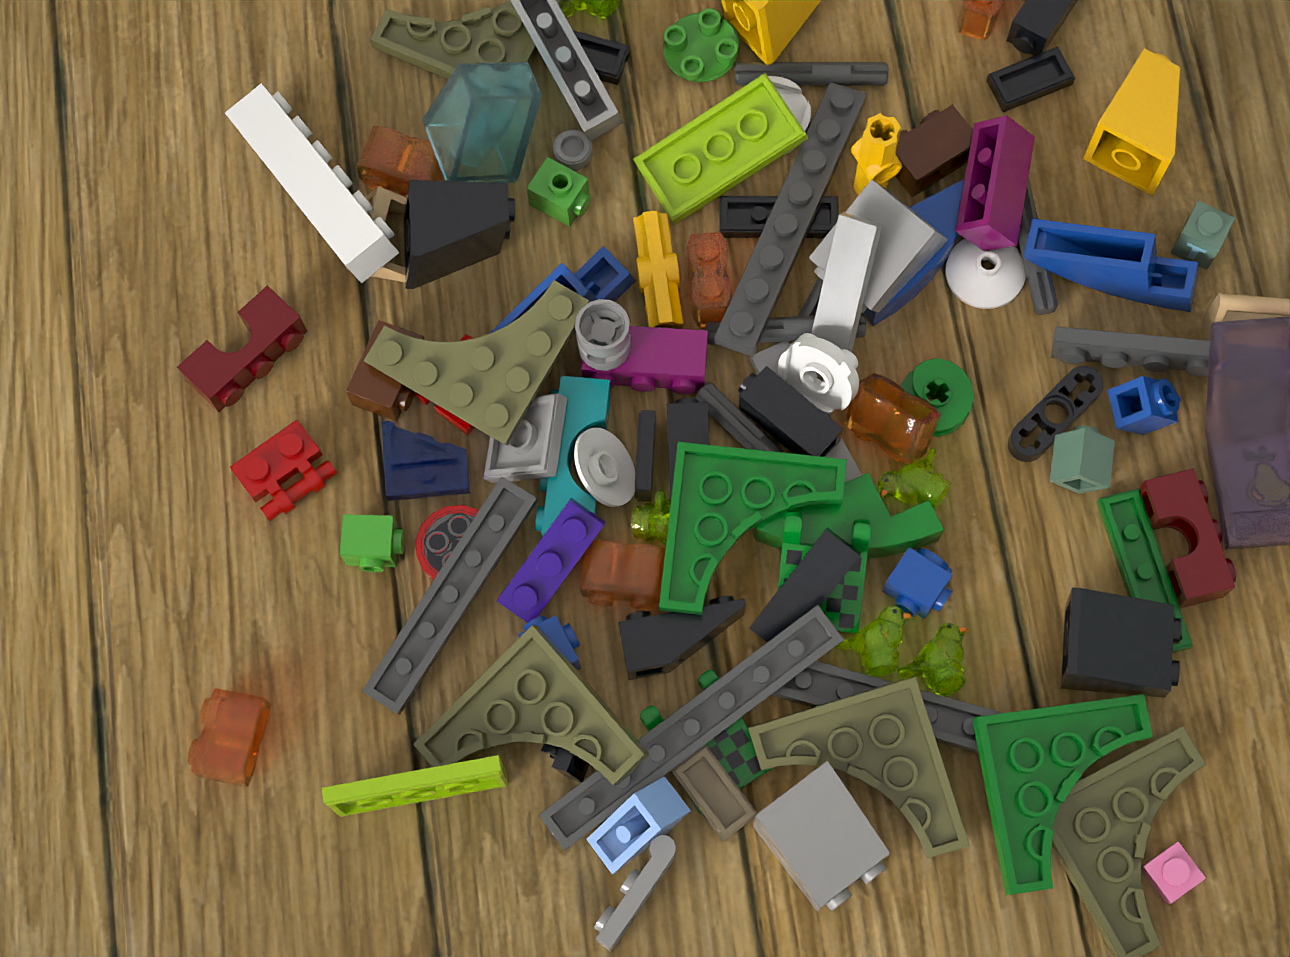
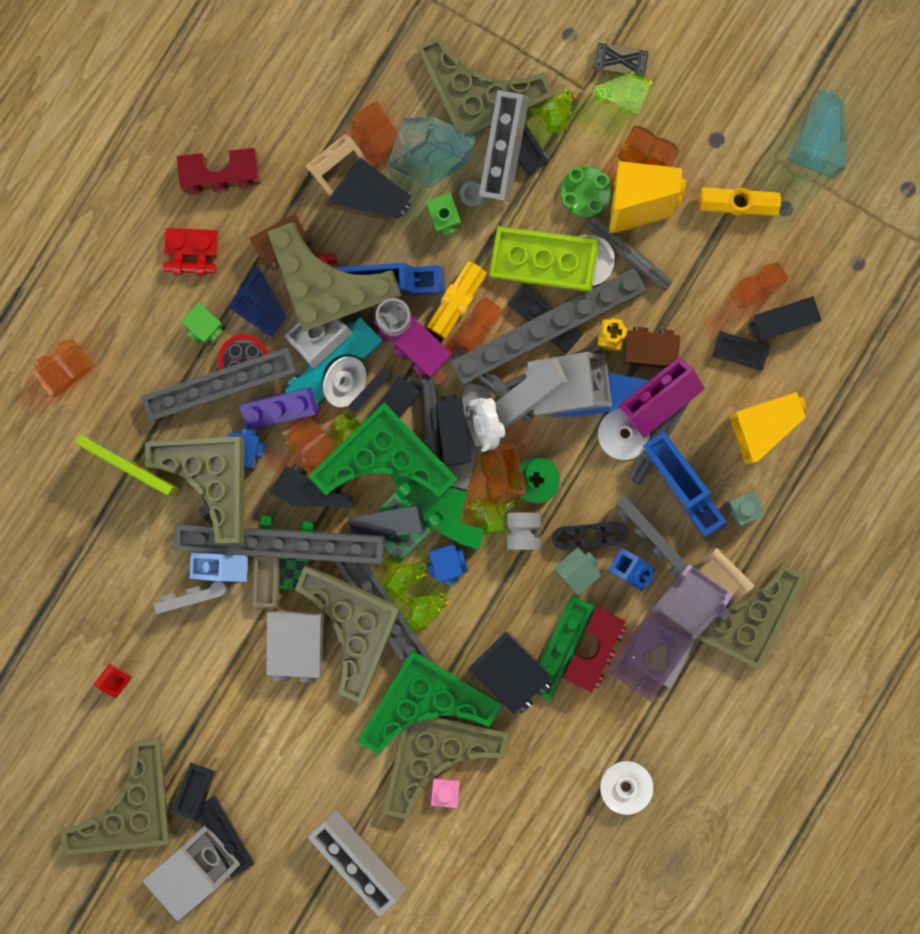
camera: 40 degrees right, 15 degrees up
white brick [225,83,399,283] -> none
none -> light grey wheel [507,513,541,550]

